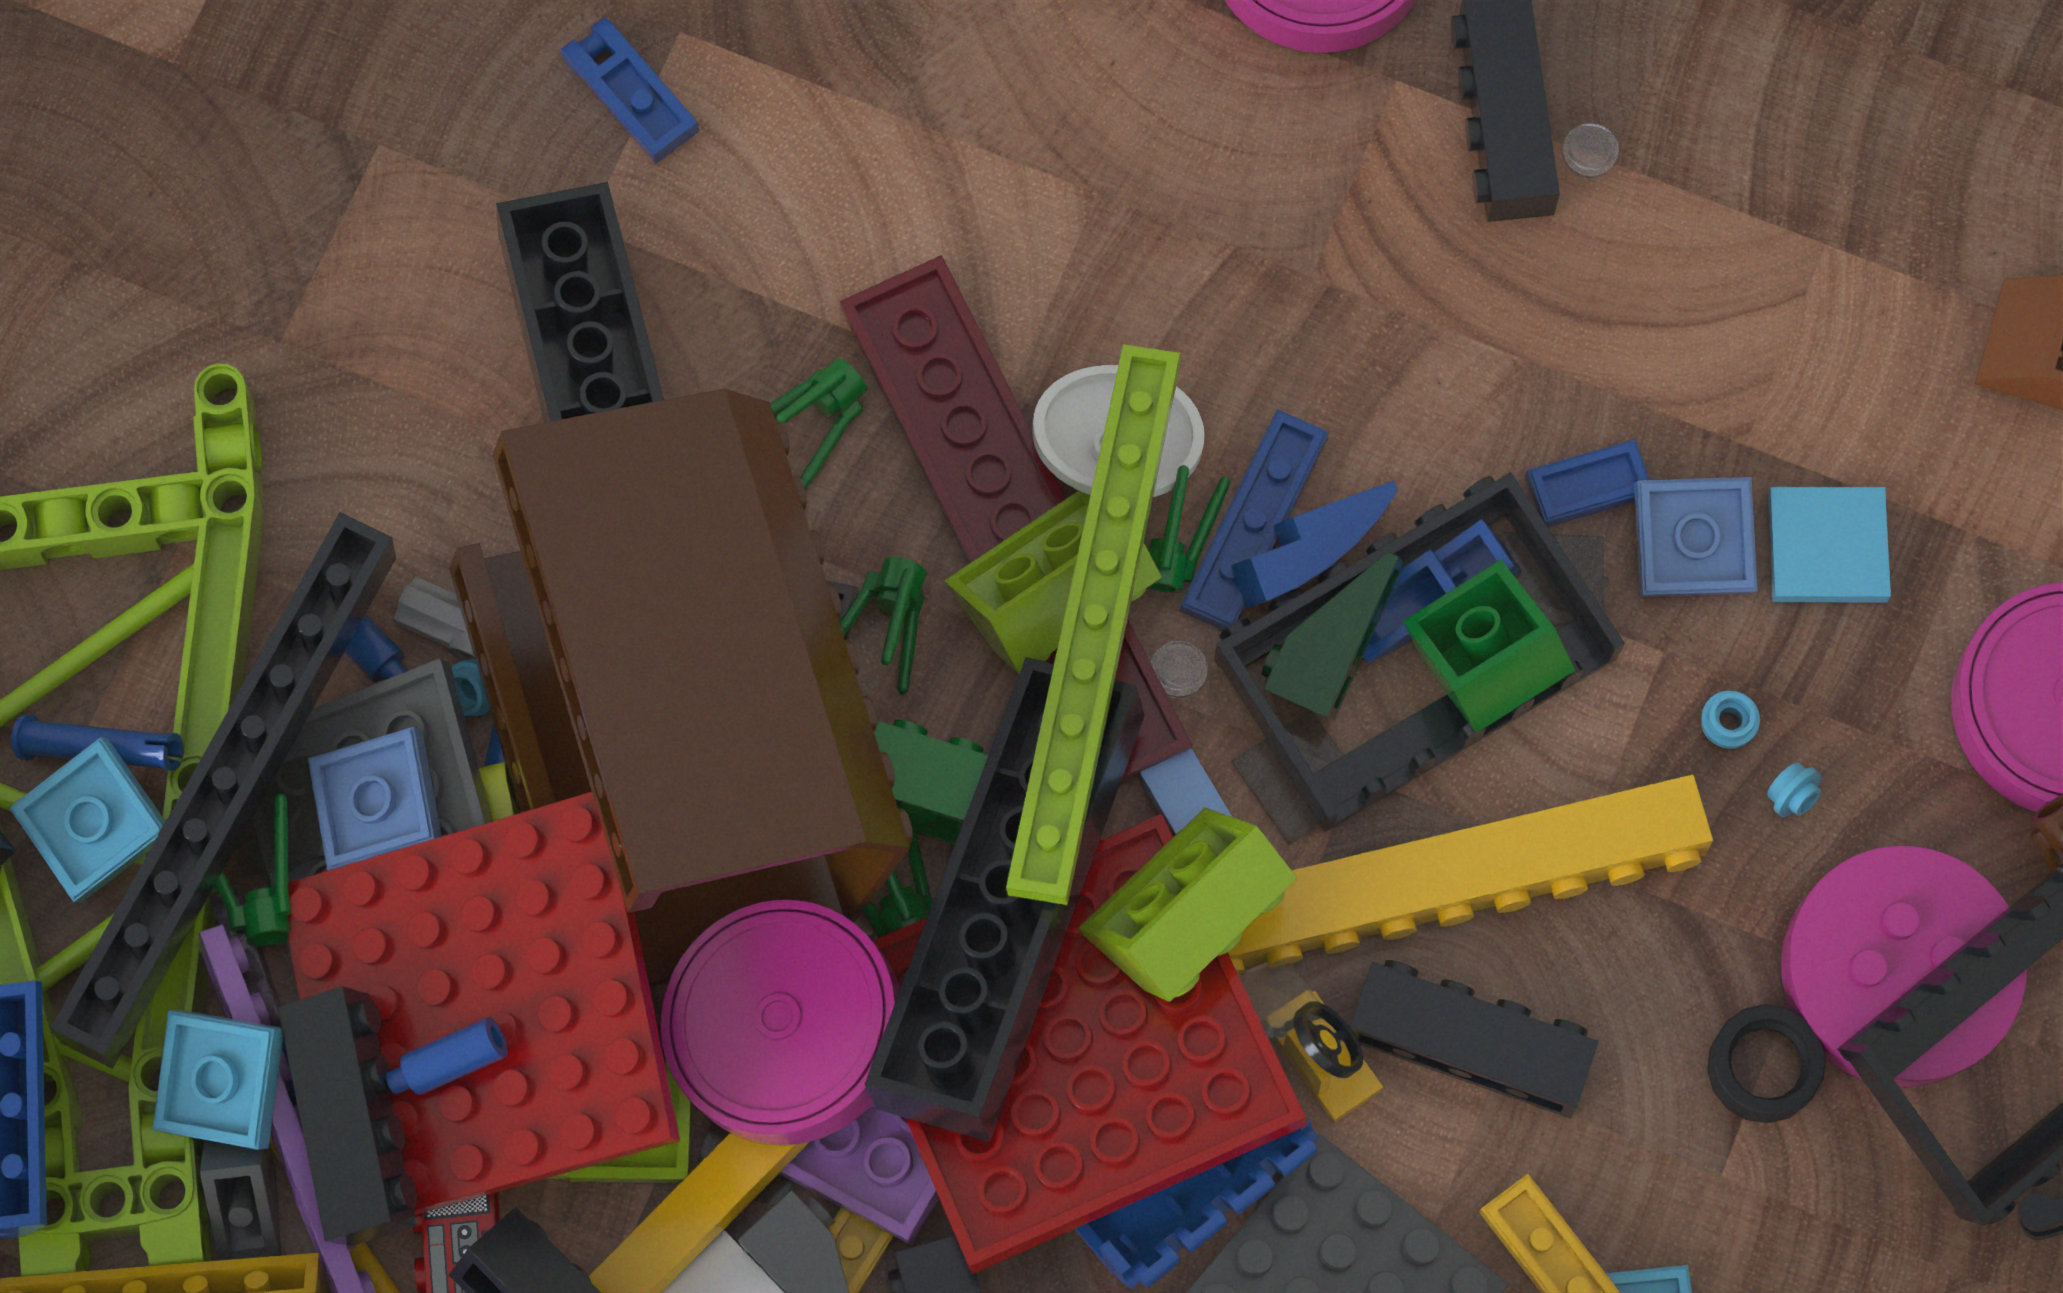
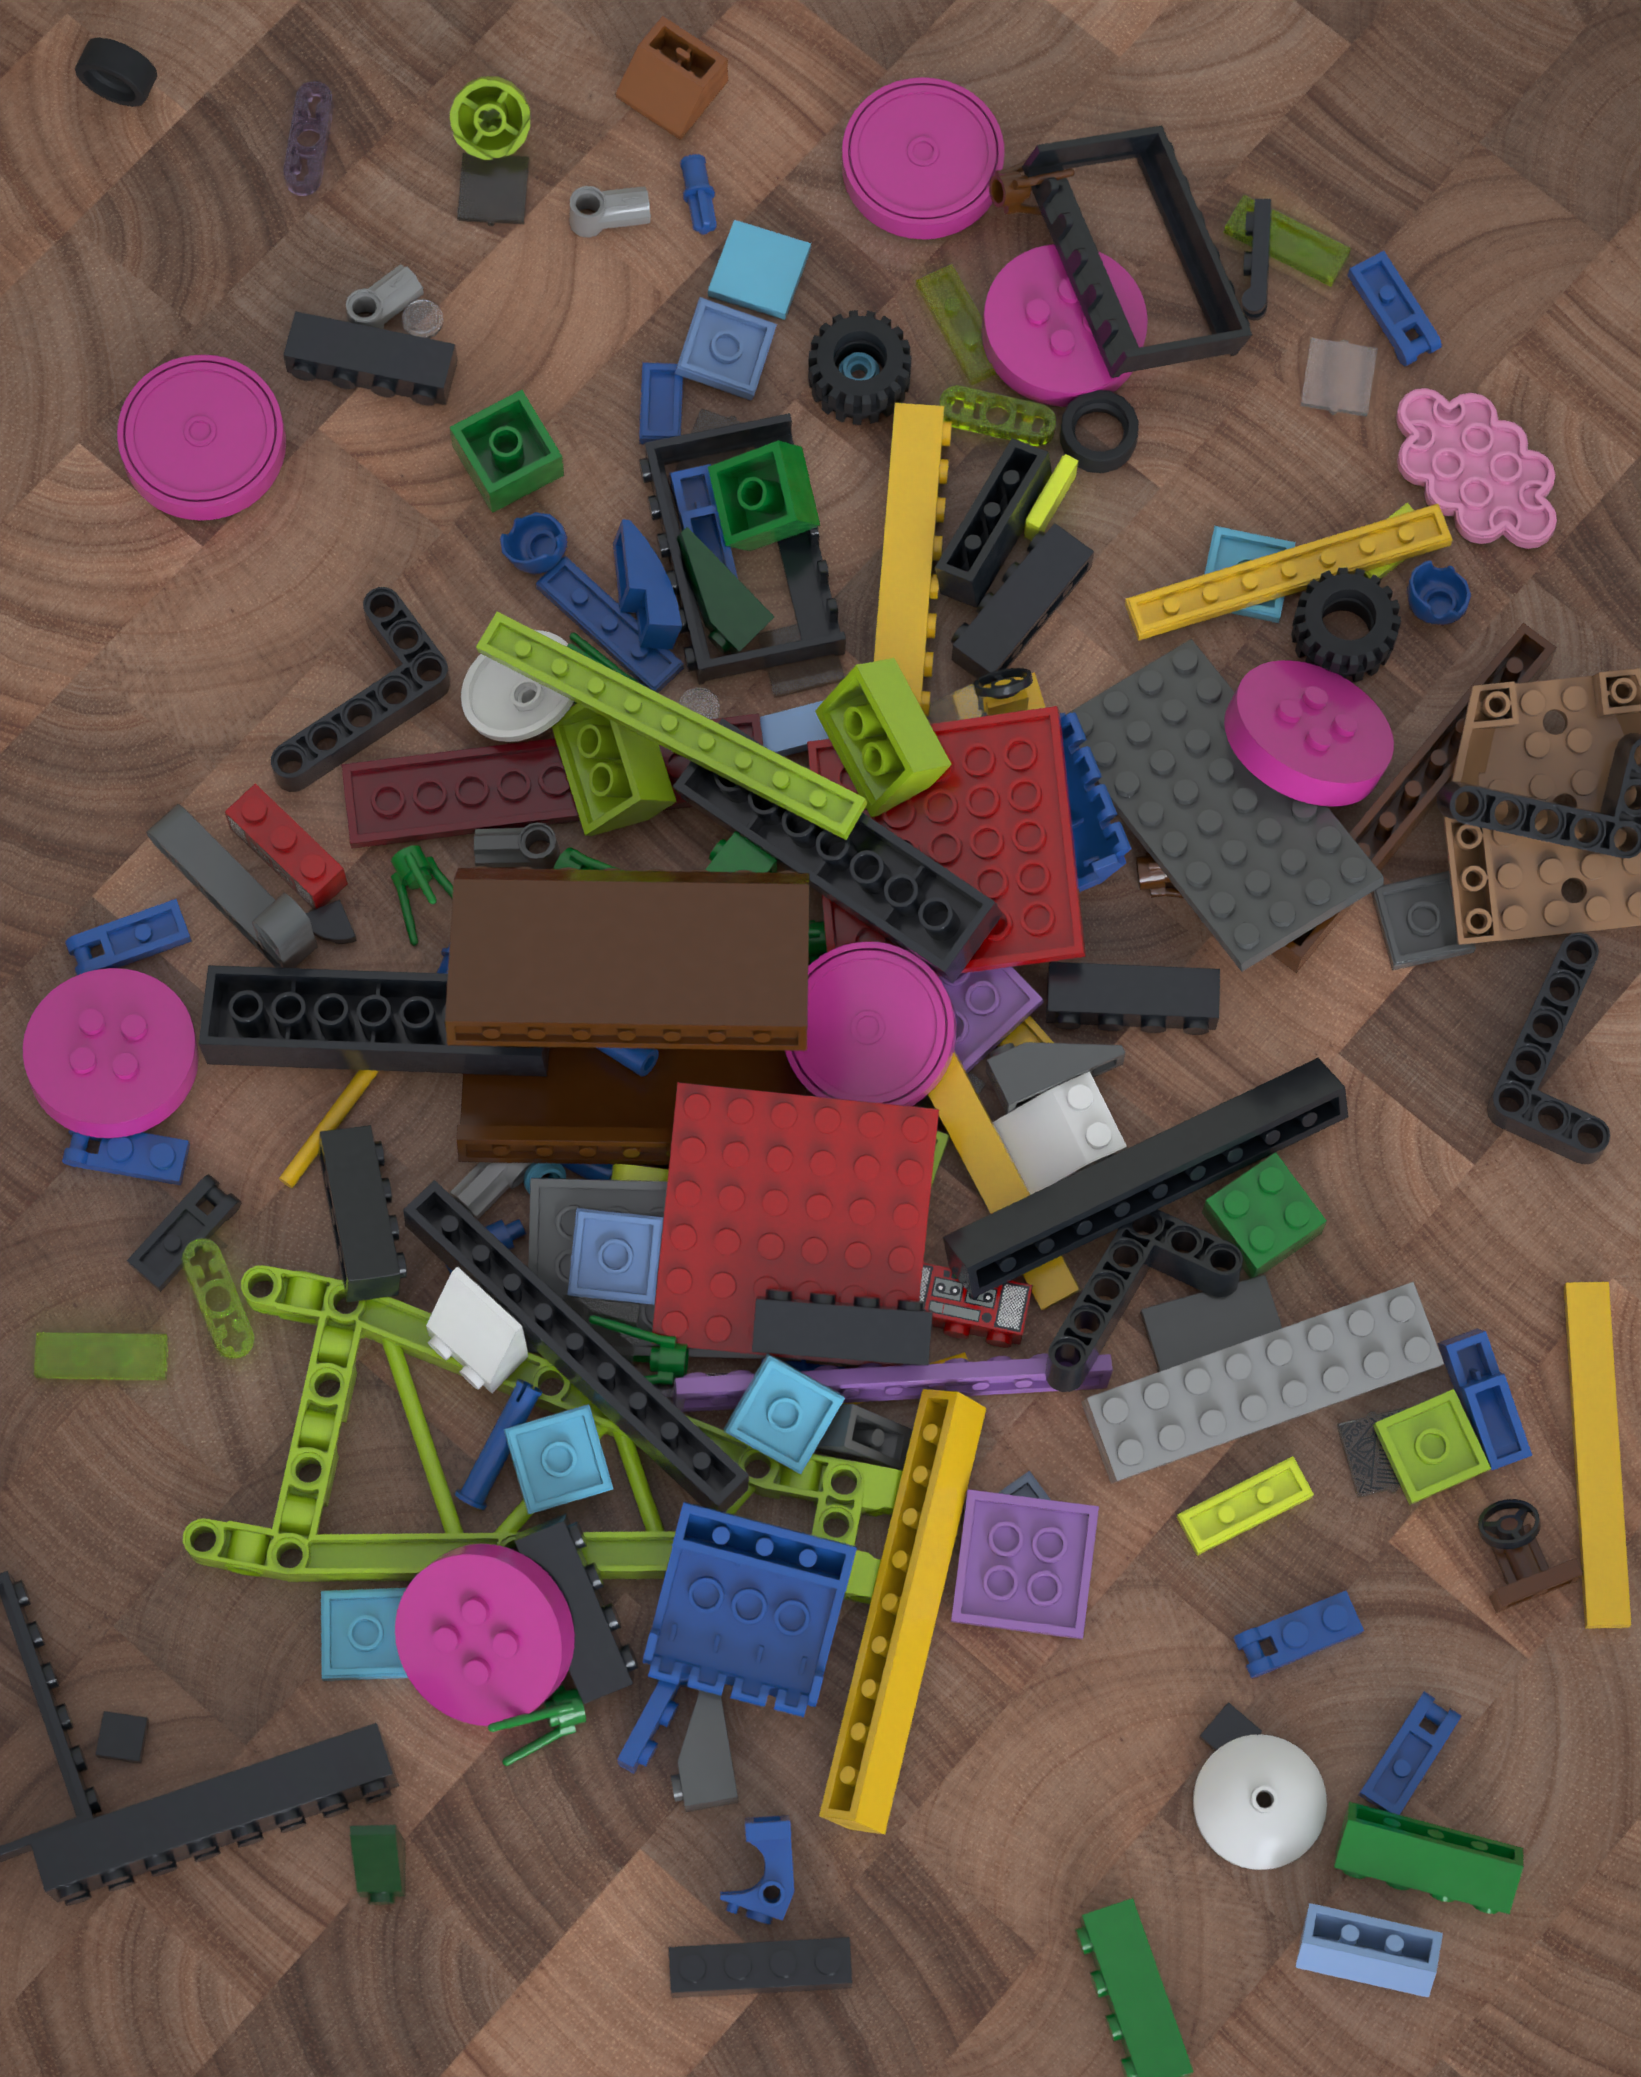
camera: 75 degrees left, 0 degrees up
blue cylinder [386,1017,508,1095] -> none
medium azure plate [1767,762,1822,817] -> none
none -> dark pink brick [23,968,199,1138]
none -> clear neon green tile [34,1332,169,1380]
none -> blue plate [62,1129,190,1186]
none -> black plate [127,1174,242,1292]
none -> dark grey beam [146,804,318,968]
none -> clear neon green beam [181,1239,254,1360]
none -> red brick [225,783,348,910]
none -> black beam [271,587,450,792]
none -> yellow bar [279,1070,379,1188]
none -> black tile [306,900,357,944]
none -> black brick [318,1125,407,1302]
none -> light grey piece [346,264,424,329]
none -> white slope [426,1267,529,1393]
none -> green brick [449,390,564,513]
none -> lime cylinder [450,76,531,160]
none -> clear smoke piece [457,153,530,226]
none -> dark grey piece [474,822,560,869]
none -> blue hair [500,512,568,575]
none -> light grey piece [569,186,651,238]
none -> blue axle [680,154,717,235]
none -> black tyre [808,310,912,425]
none -> clear neon green tile [916,264,997,386]
none -> black brick [935,438,1052,608]
none -> clear neon green beam [939,385,1056,446]
none -> neon yellow tile [1024,454,1078,541]

